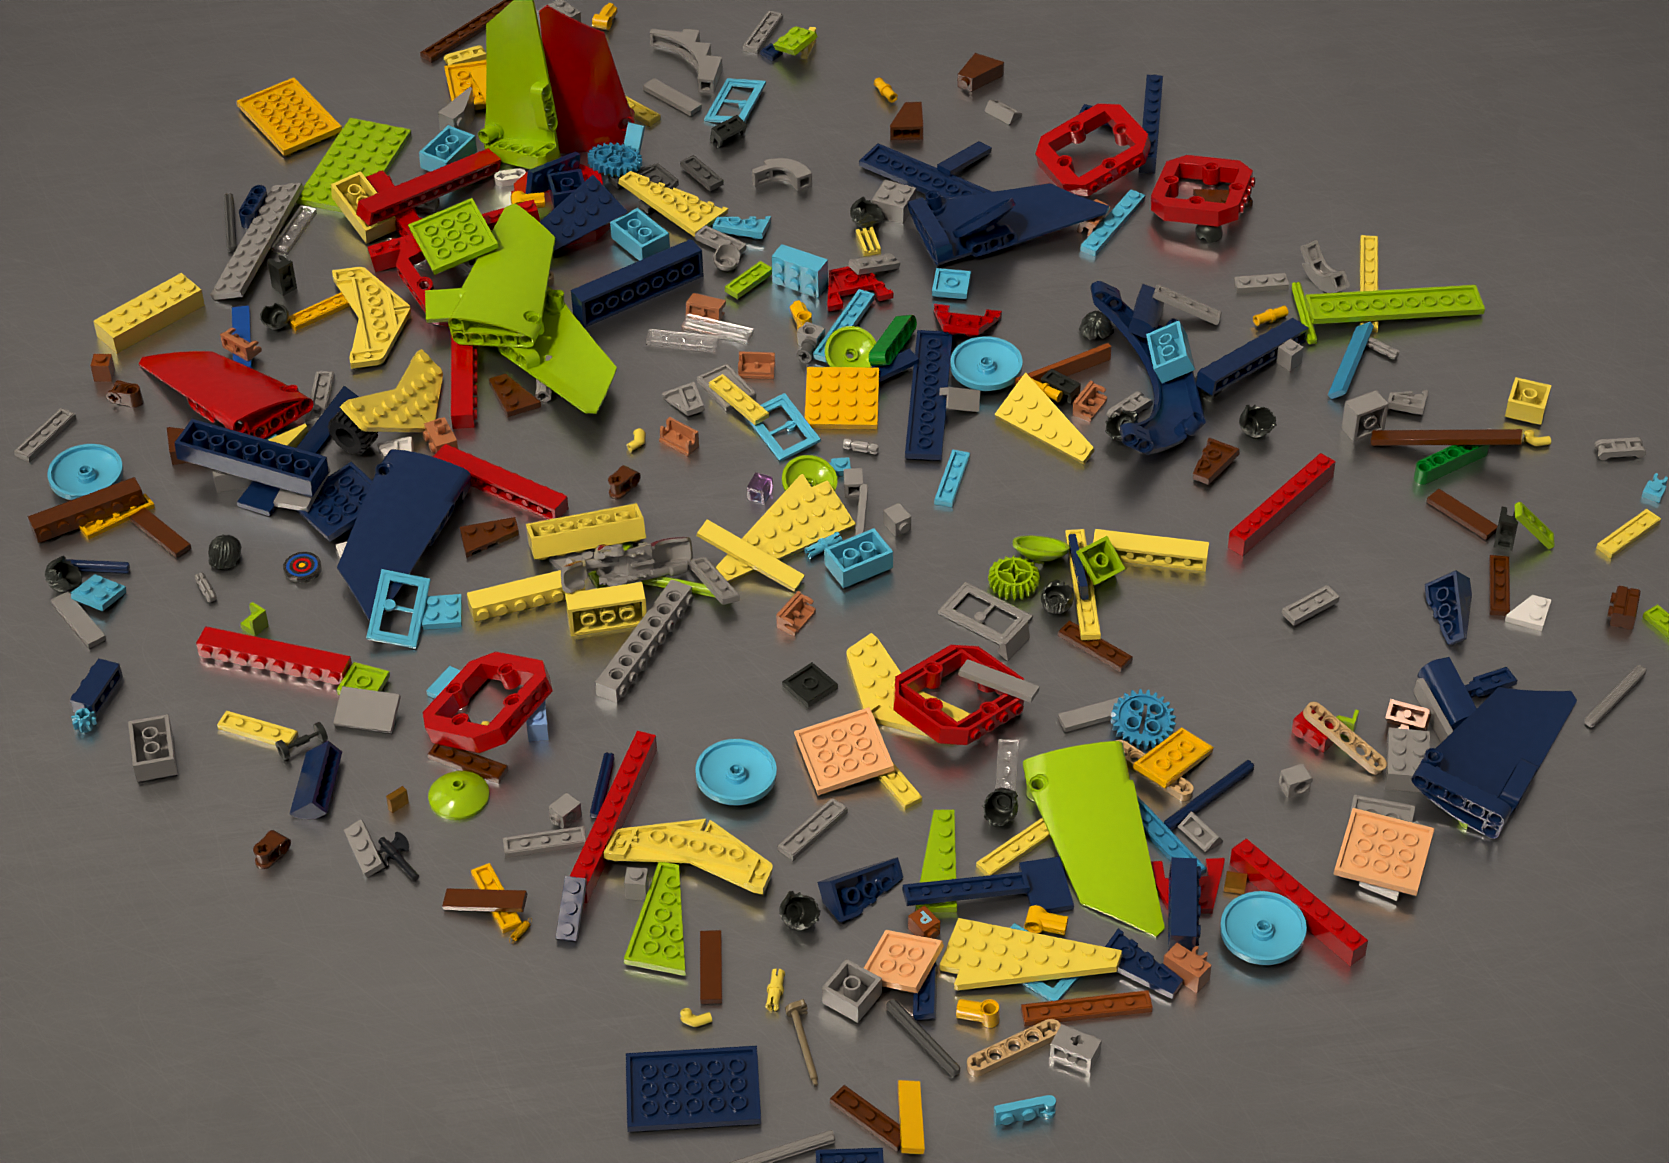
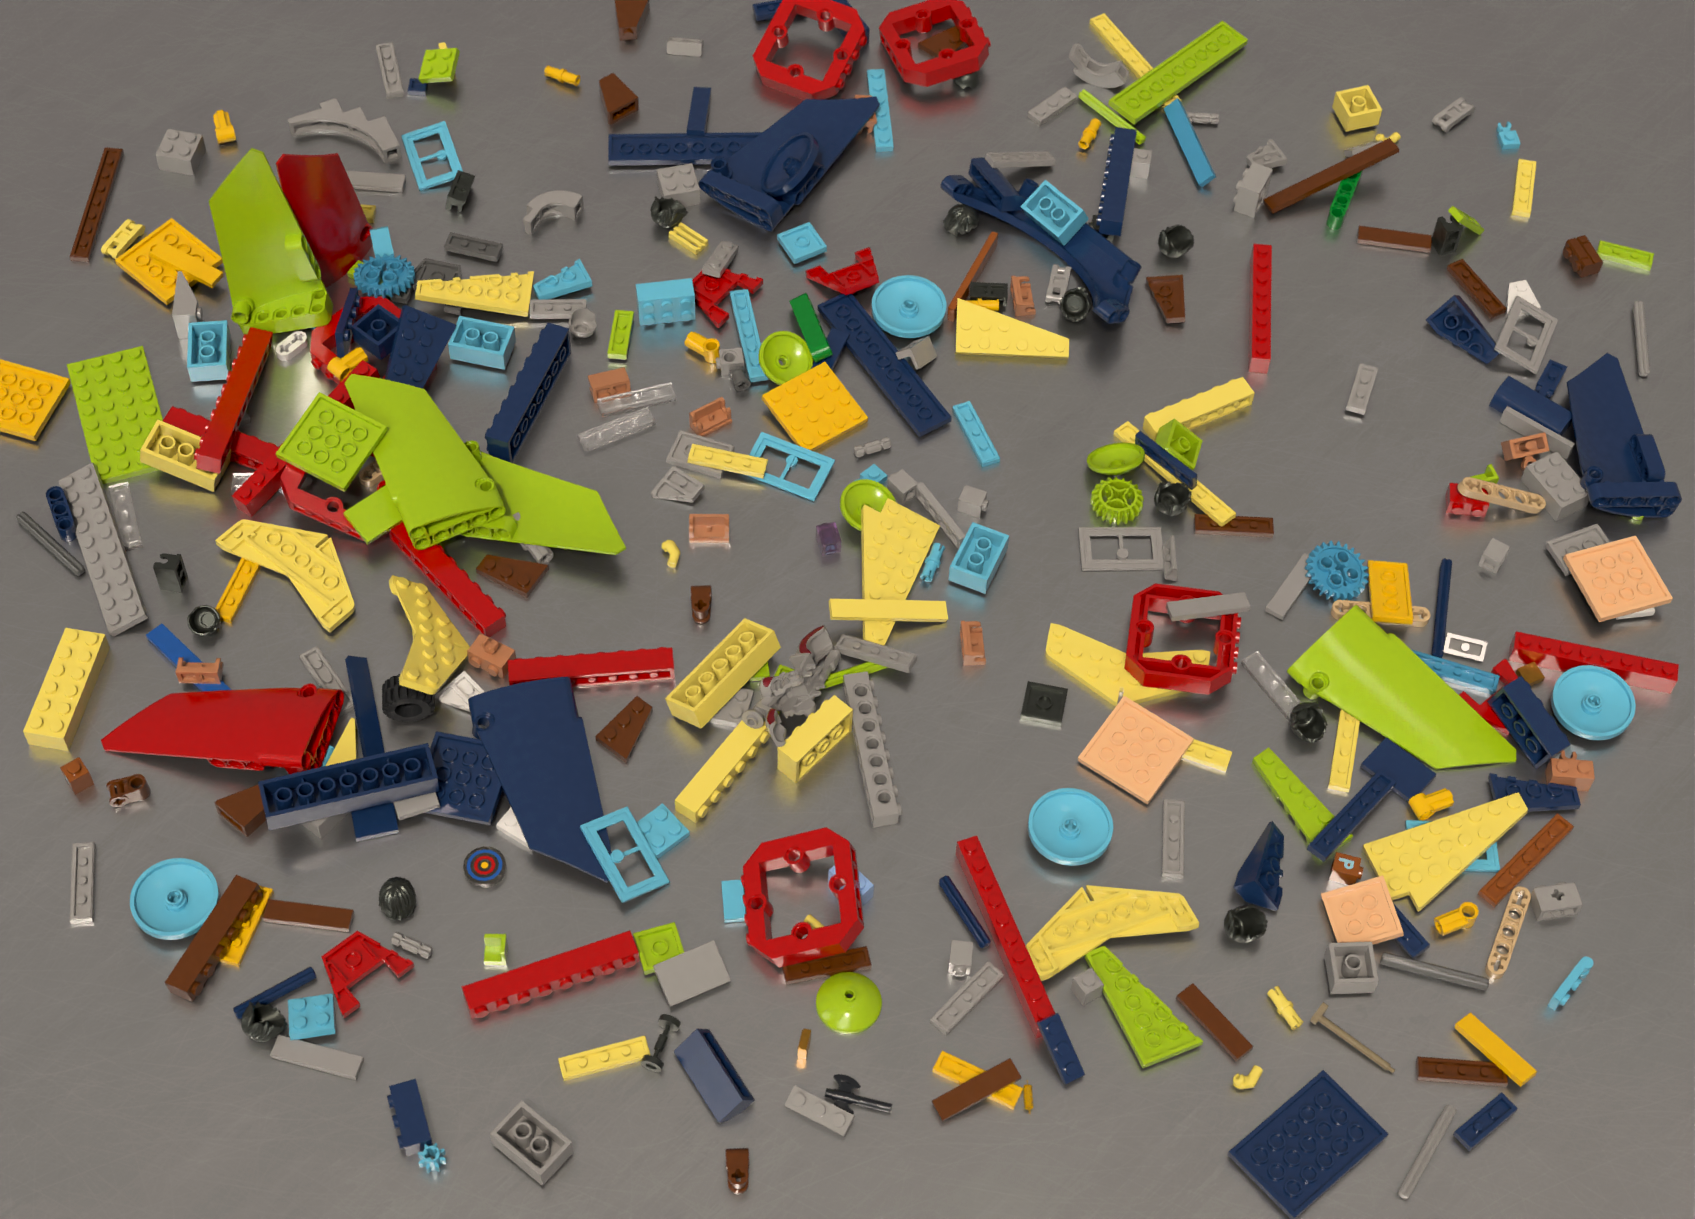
camera: 40 degrees left, 10 degrees up
none -> red wing [321,931,414,1018]
none -> light grey door [1494,296,1558,374]

